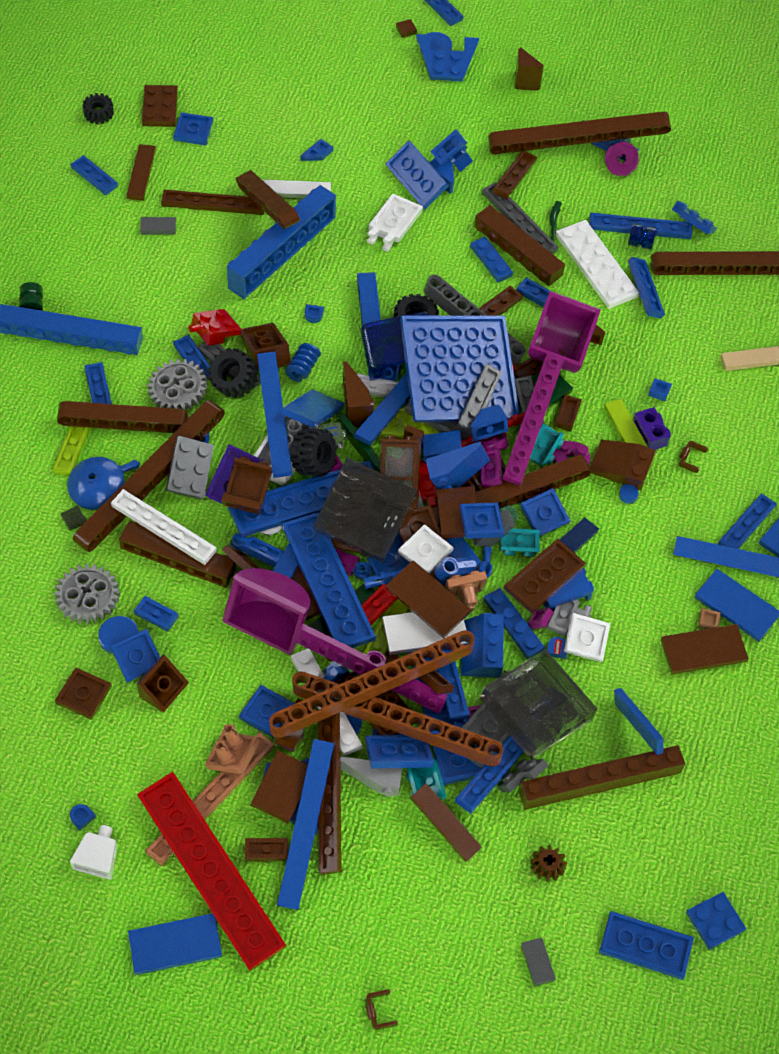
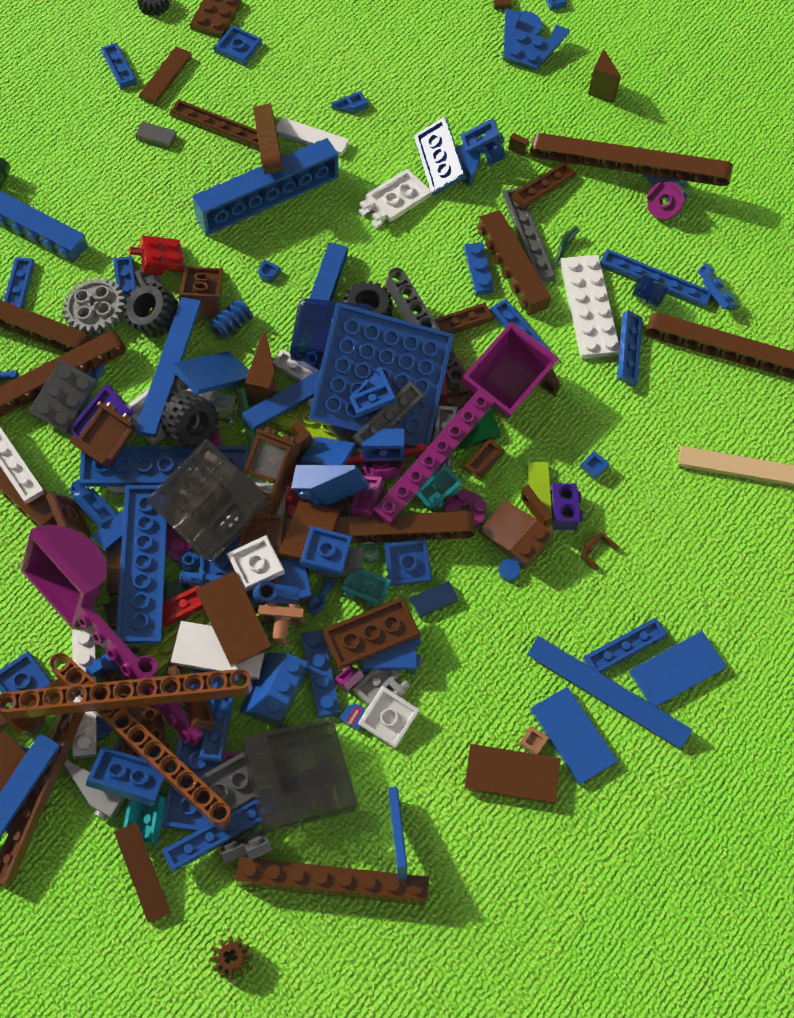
camera: 20 degrees right, 5 degrees up
none -> blue wing [349,366,396,417]
none -> reddish brown tile [508,133,529,156]
none -> reddish brown tile [520,485,553,527]

